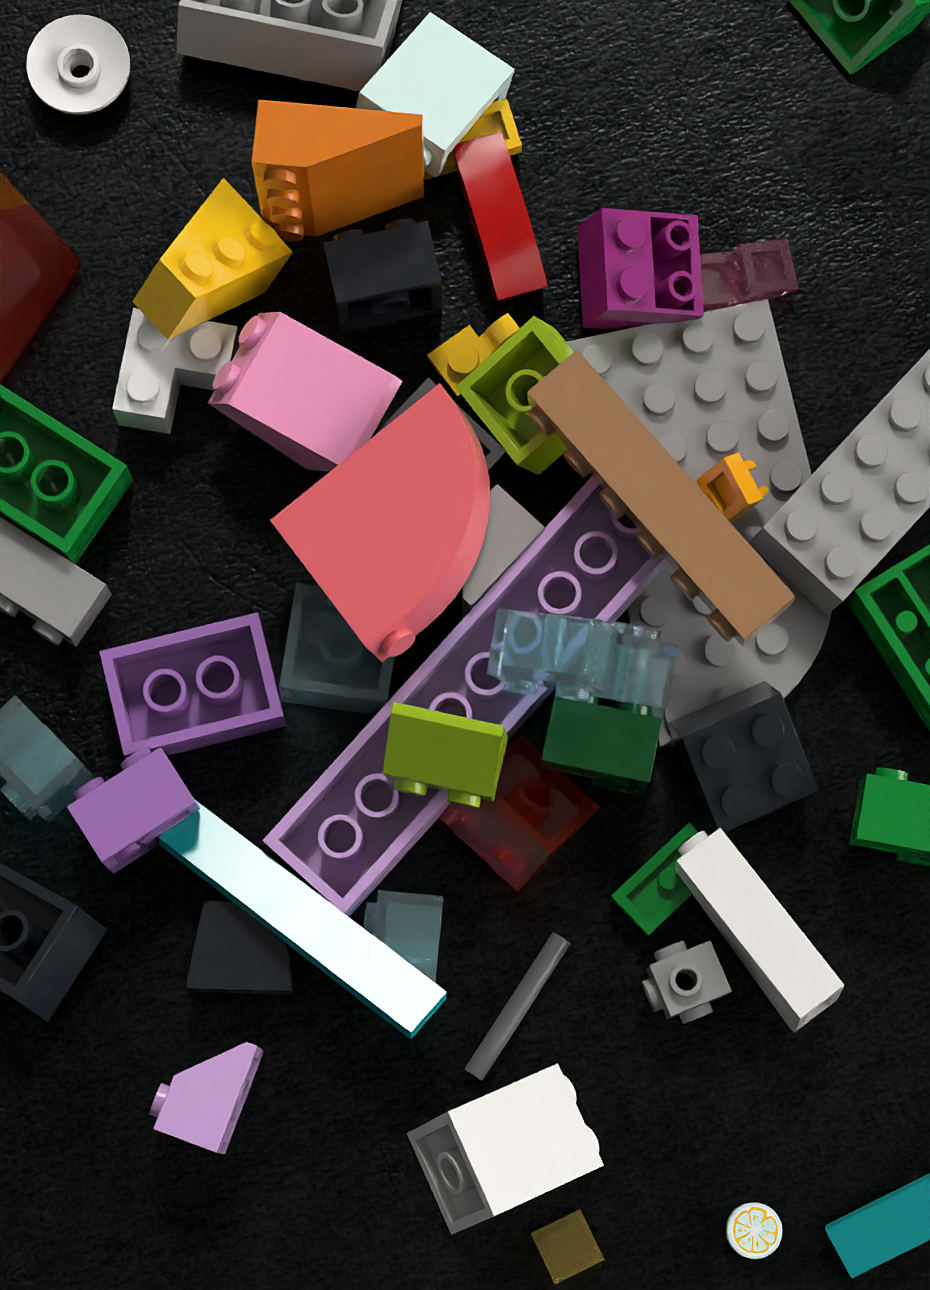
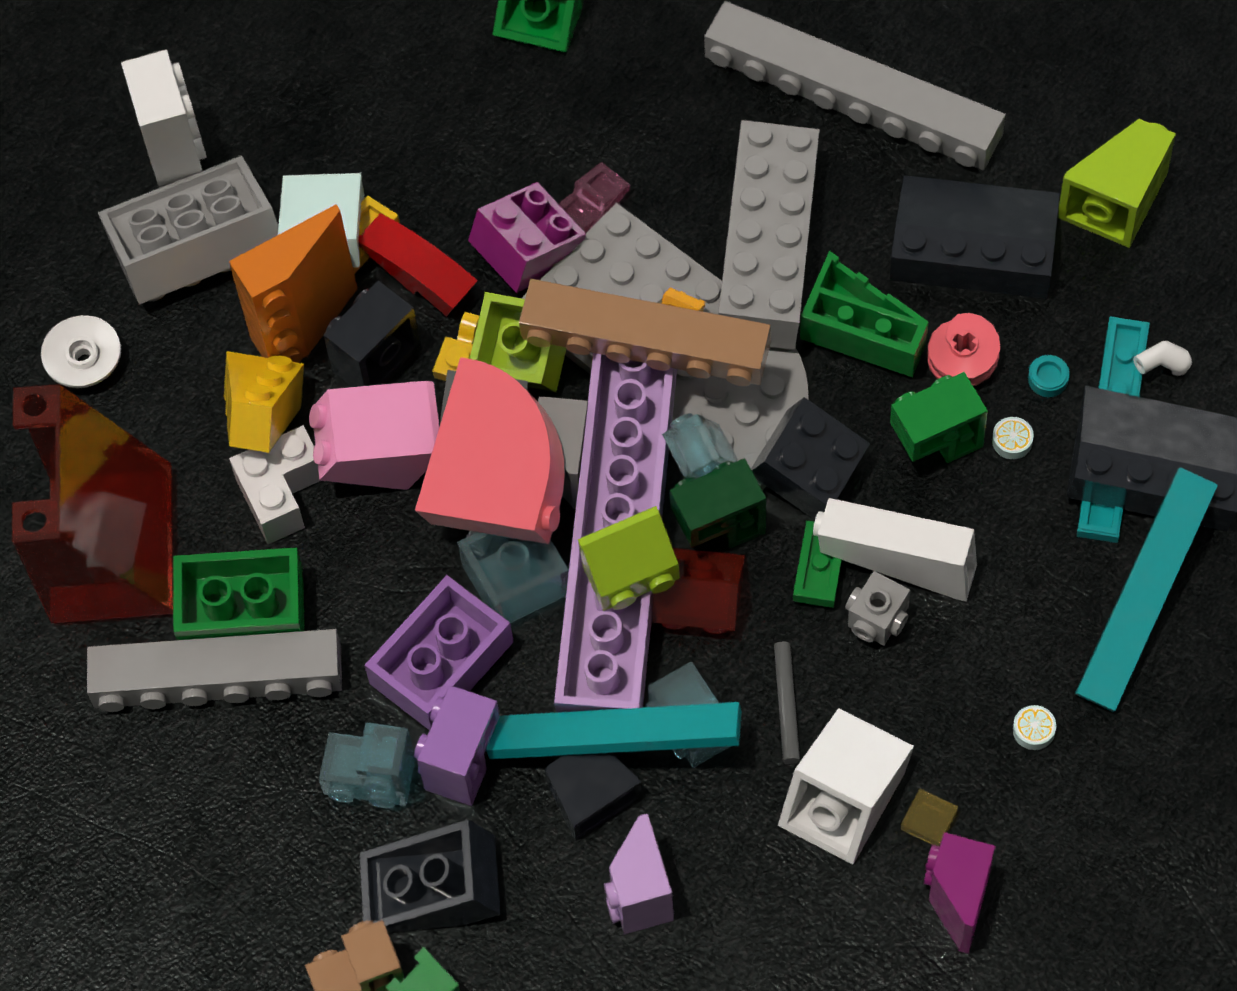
camera: 30 degrees left, 15 degrees down
clear light blue brick [487,608,618,701] -> none

